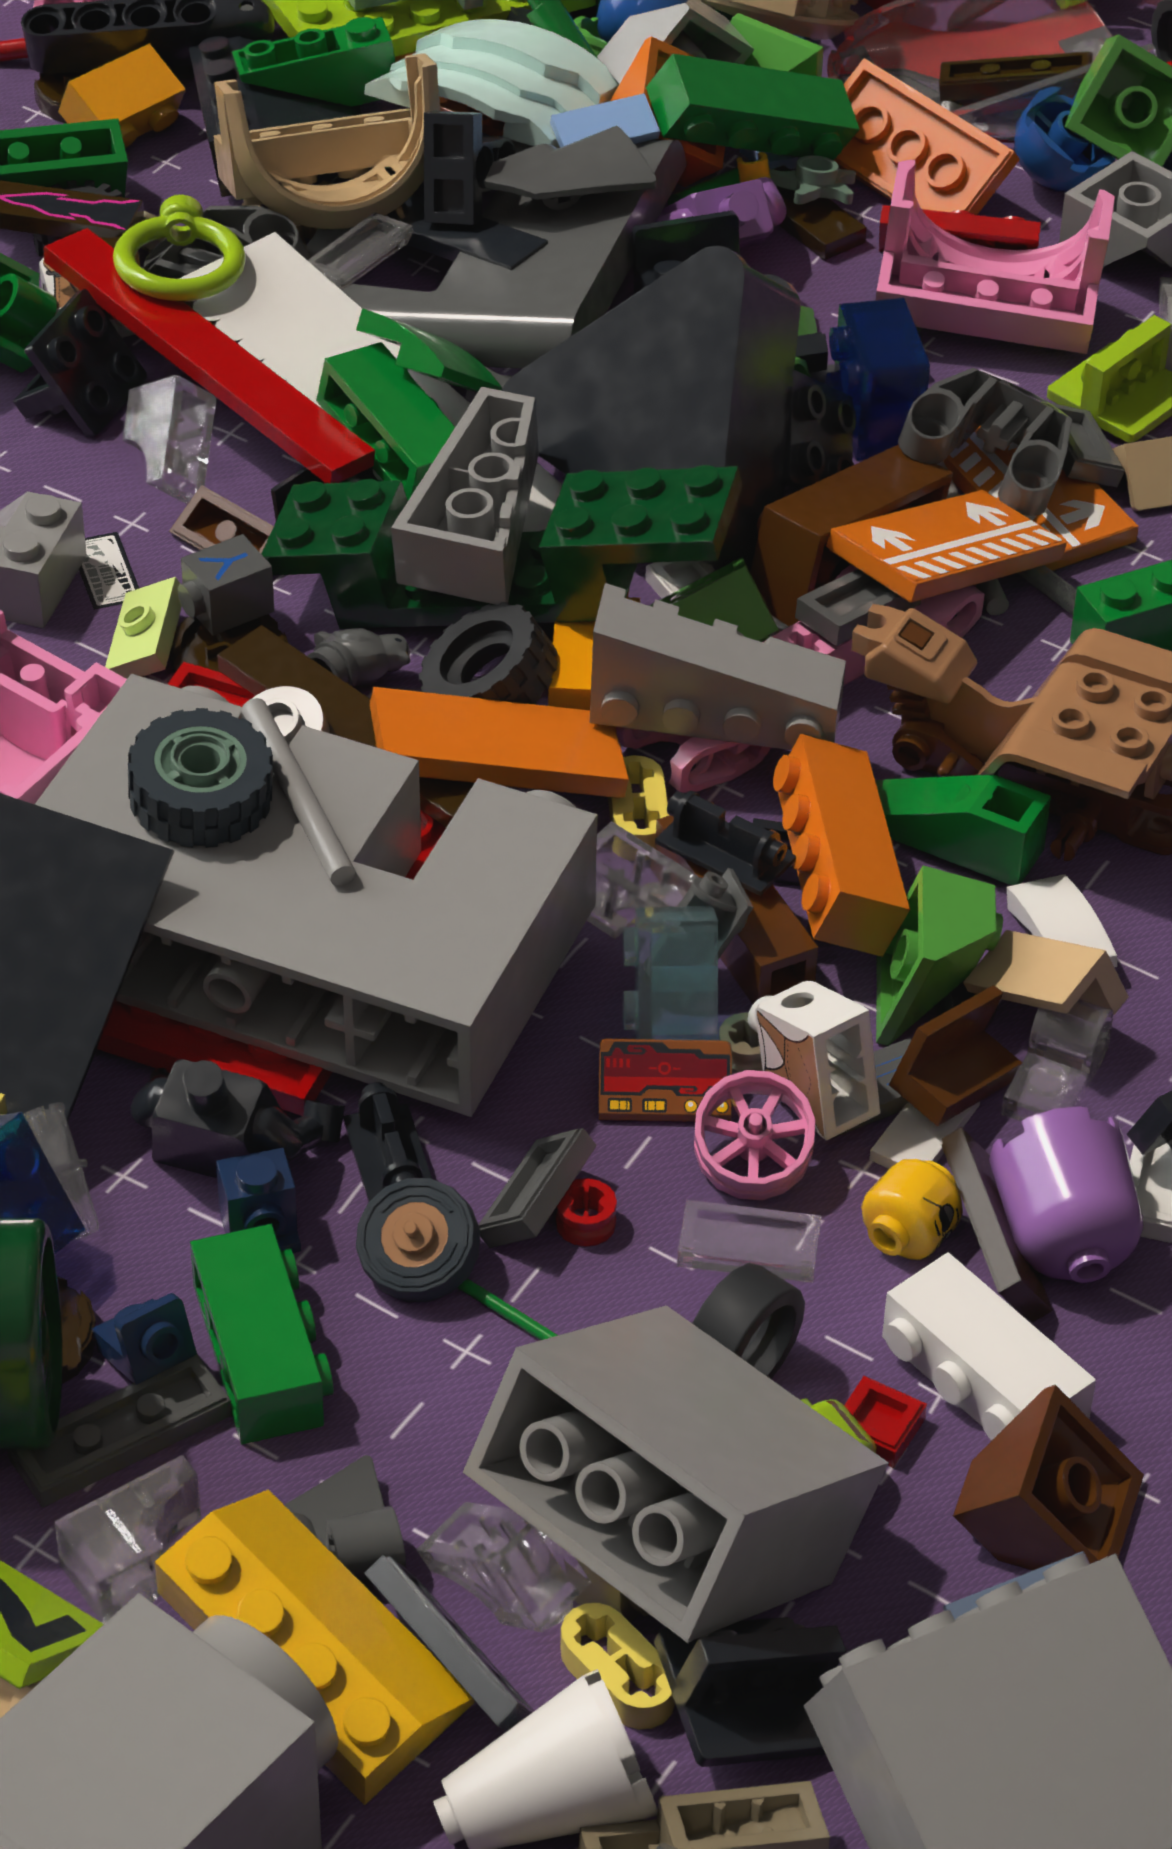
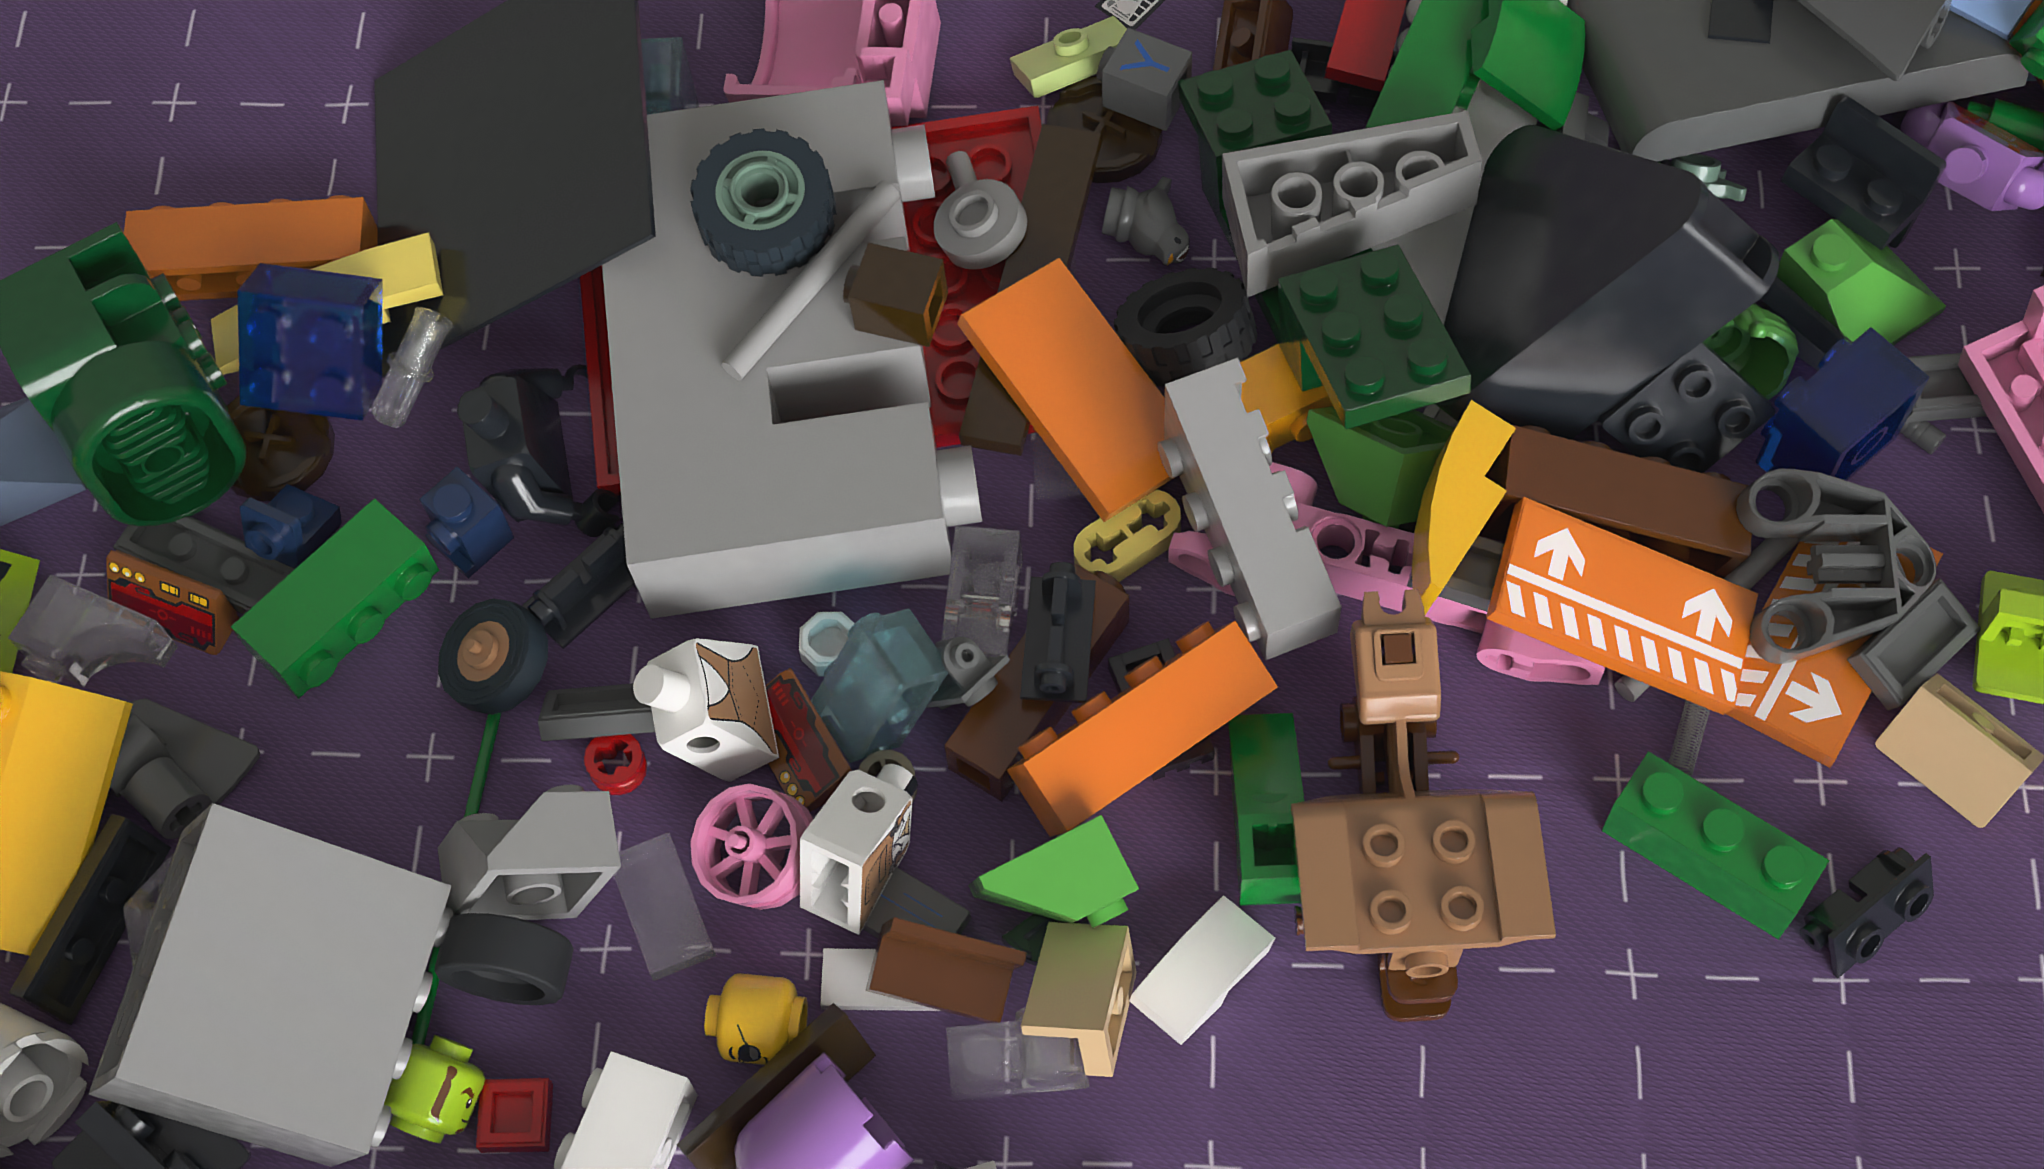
camera: 65 degrees right, 20 degrees up
none -> slope [106,550,240,655]
none -> light grey slope [438,785,621,920]
none -> white torso [633,638,779,782]
none -> white tile [799,612,861,676]
none -> dark brown brick [843,242,948,347]
none -> yellow slope [1412,400,1516,615]

